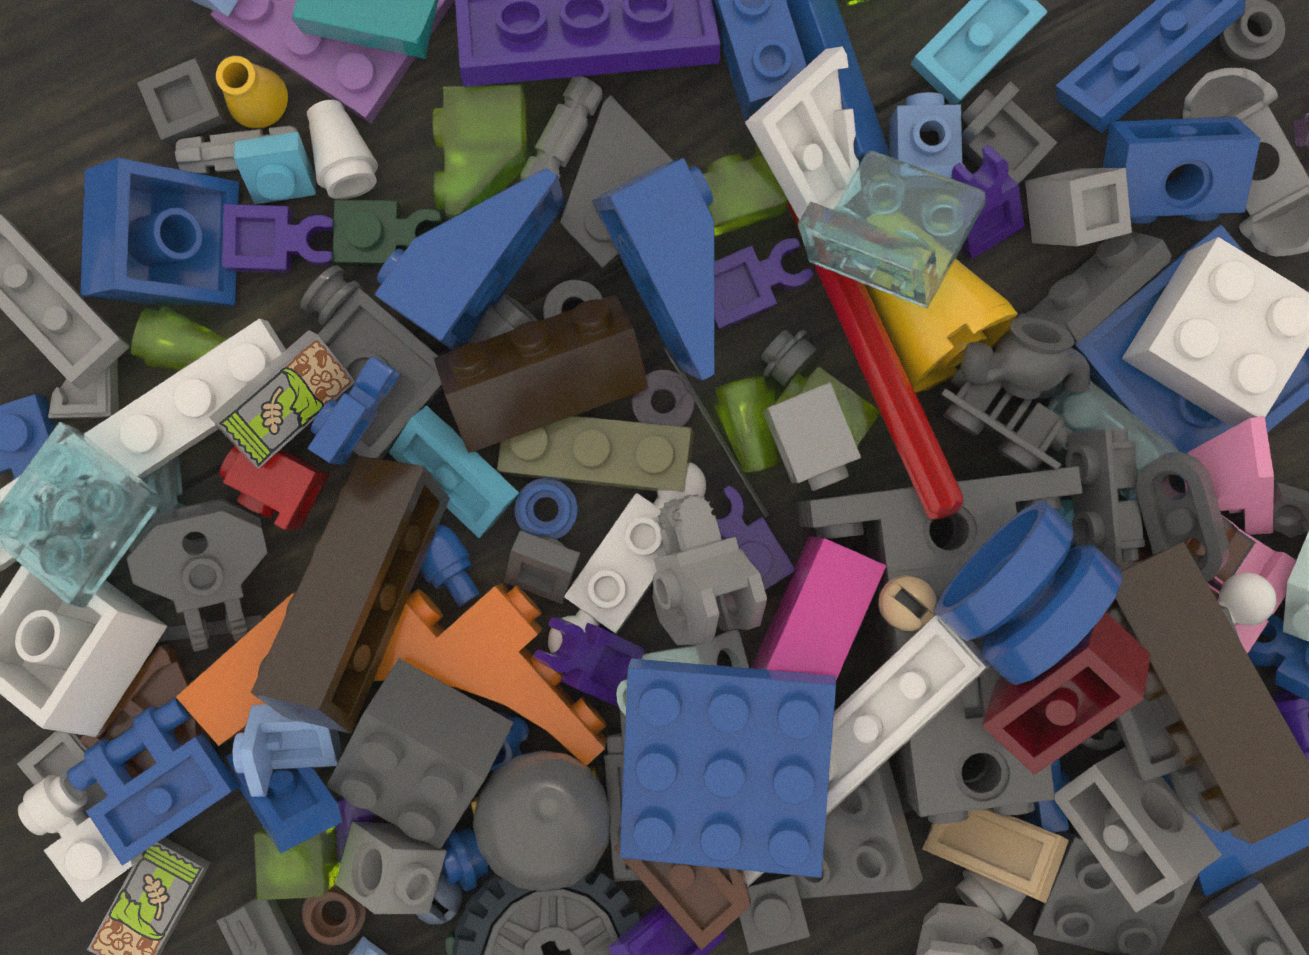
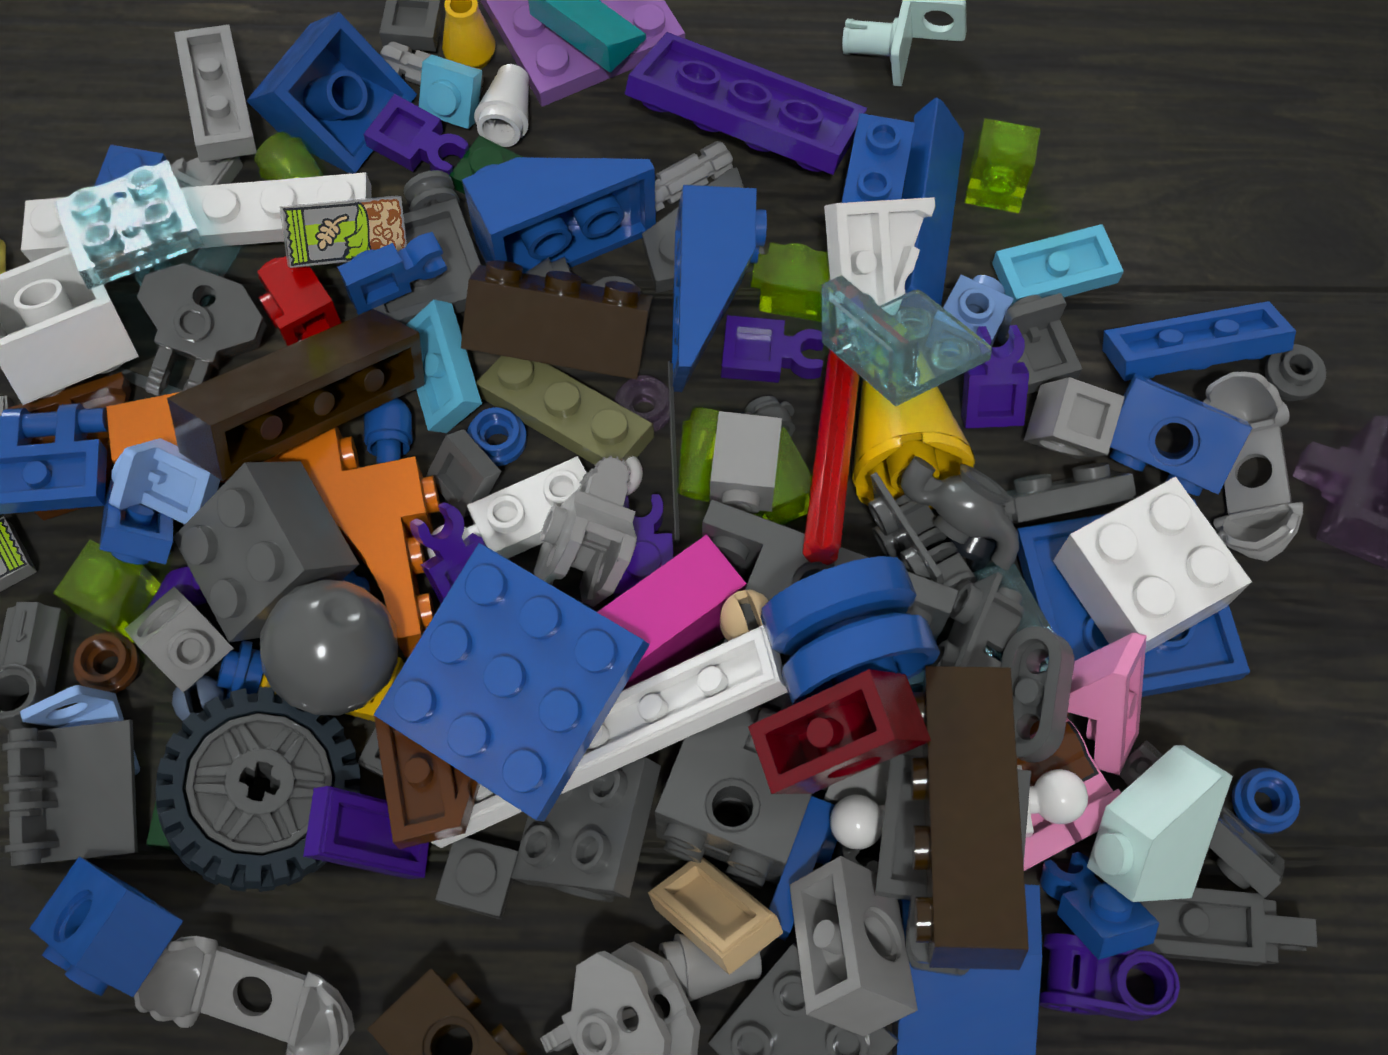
camera: 30 degrees right, 20 degrees down
clear neon green slope [433,85,527,220] -> none

